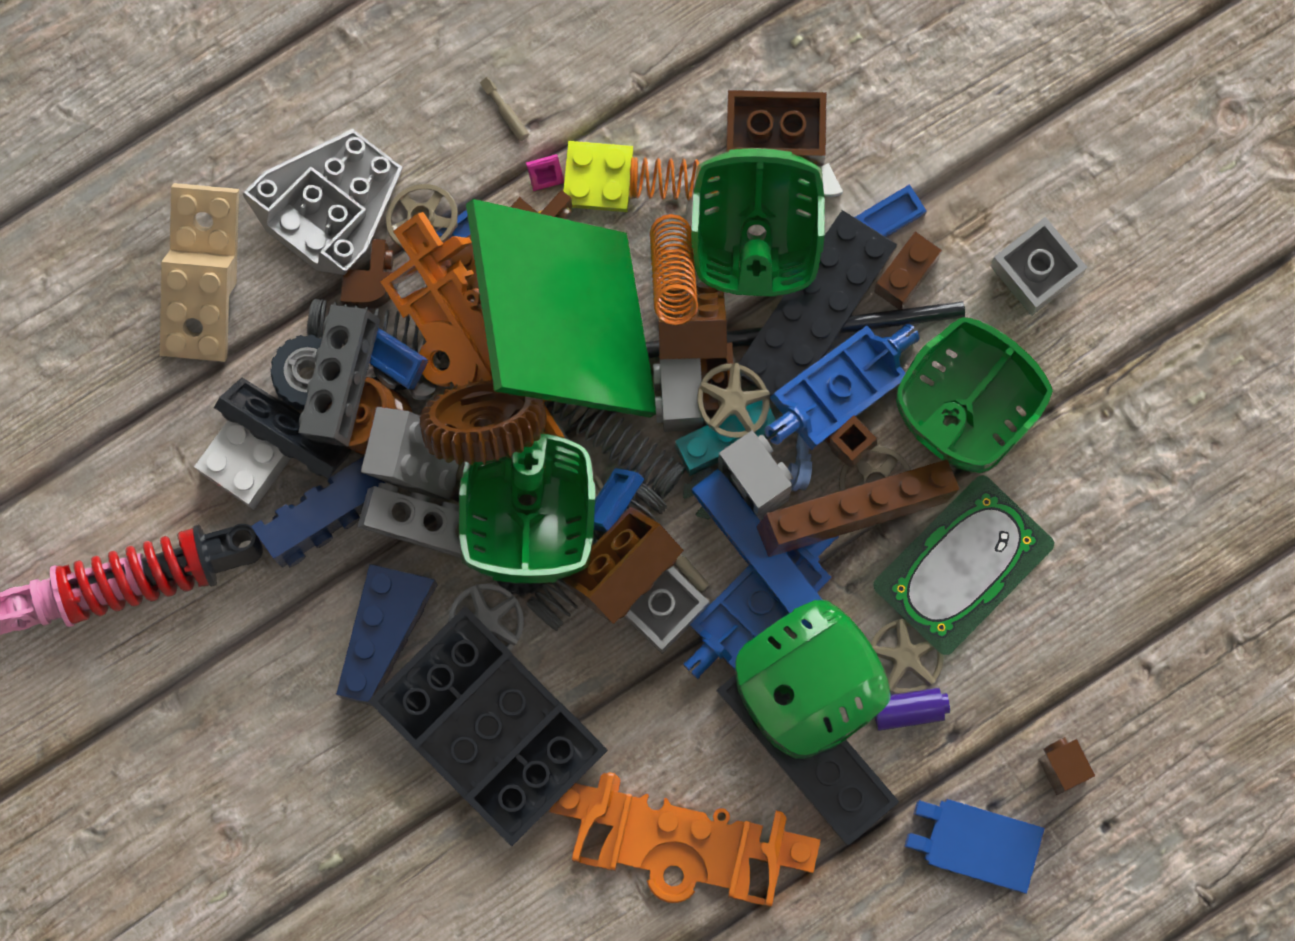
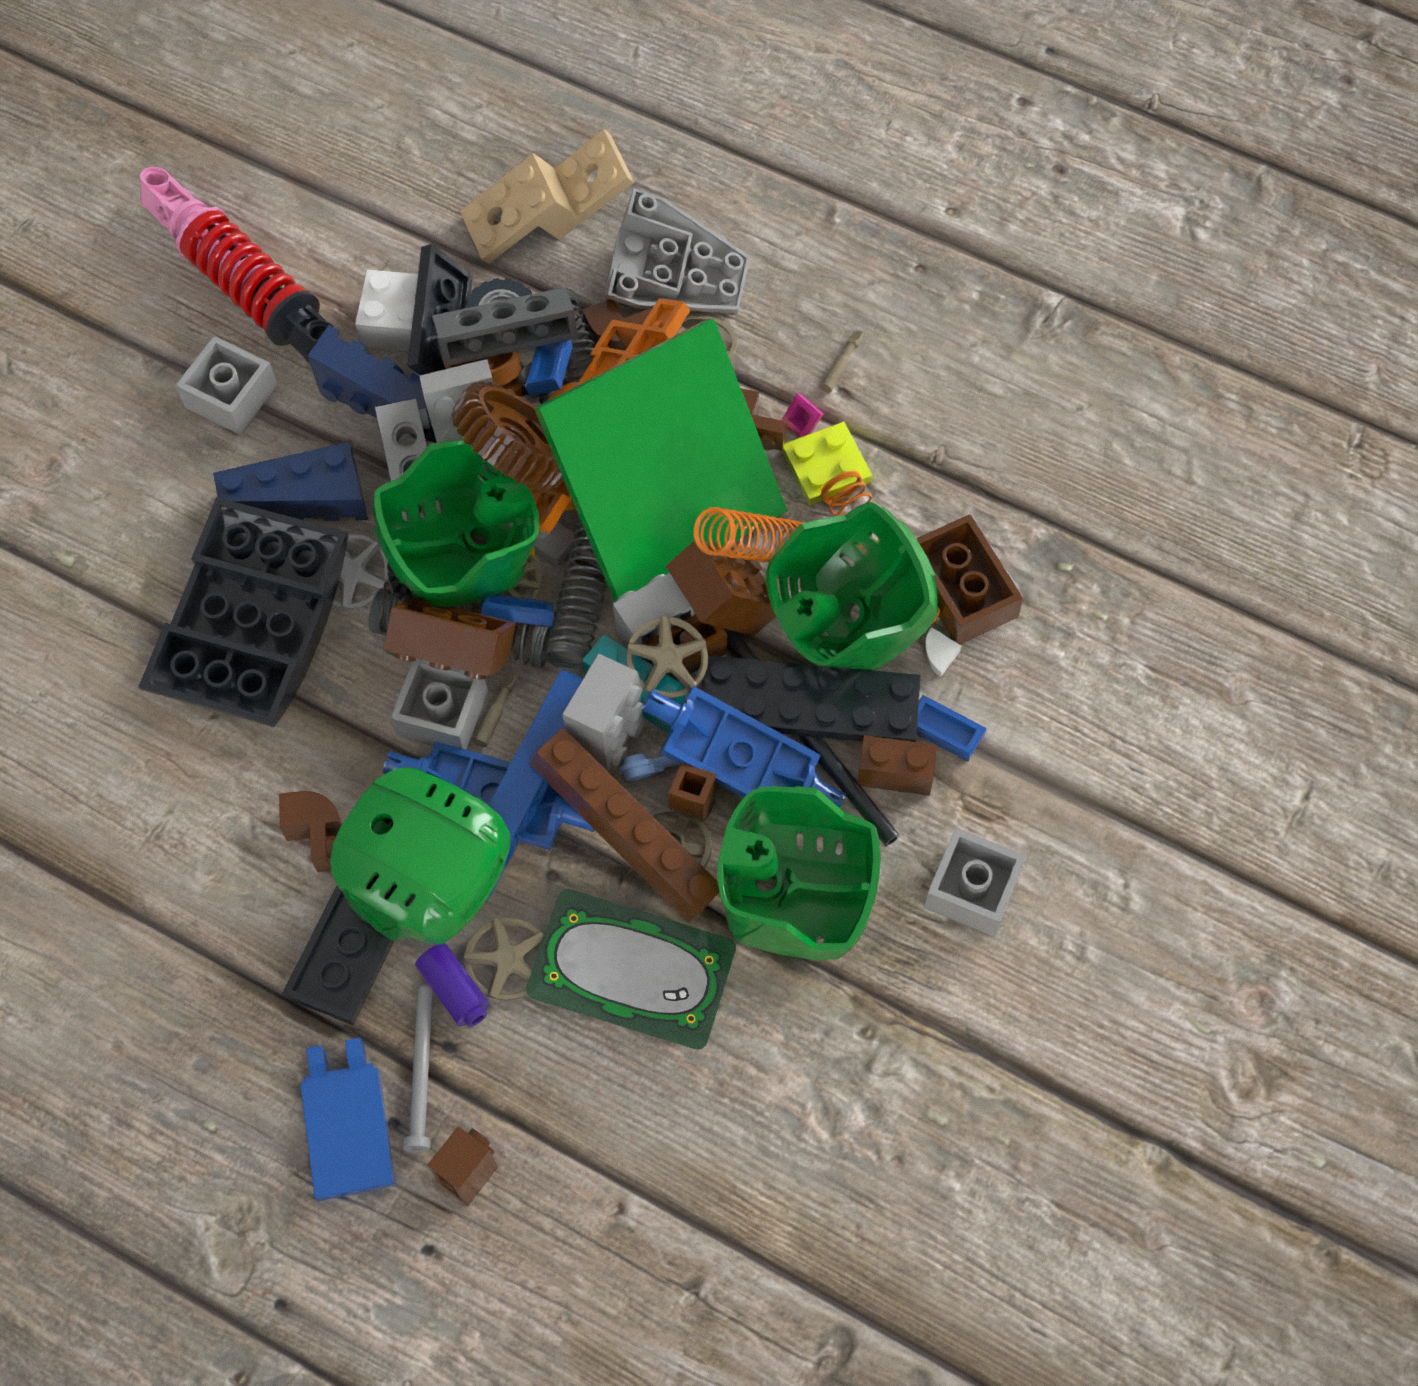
camera: 60 degrees right, 15 degrees down
orange piece [549,772,821,907] -> none
none -> light grey brick [175,336,278,435]
none -> reddish brown brick [279,791,343,872]
none -> light grey bar [402,982,433,1153]

